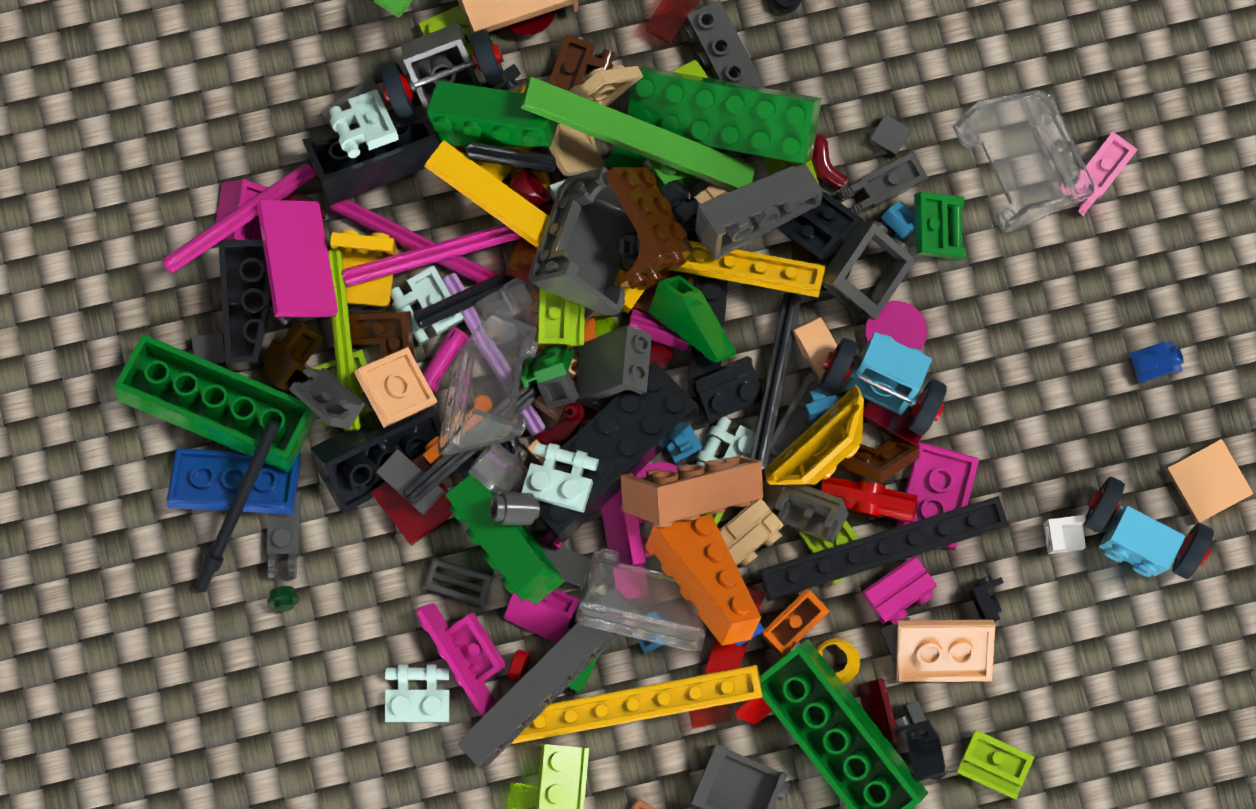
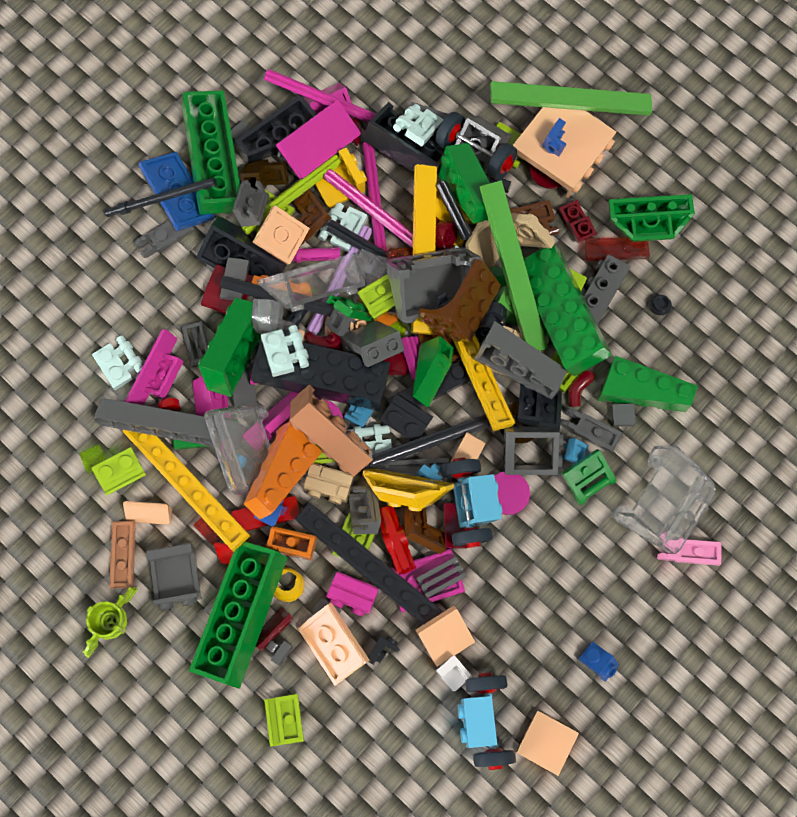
camera: 55 degrees right, 5 degrees down
dark green plate [267,586,300,612] -> none
dark grey brick [489,492,540,525] -> none
black bracket [899,720,947,781] -> none
none -> light nougat slope [123,501,172,525]
none -> dark grey tile [416,557,467,599]
none -> light nougat tile [416,606,475,667]
none -> dark red slope [558,200,597,243]
none -> green wedge [598,355,698,412]

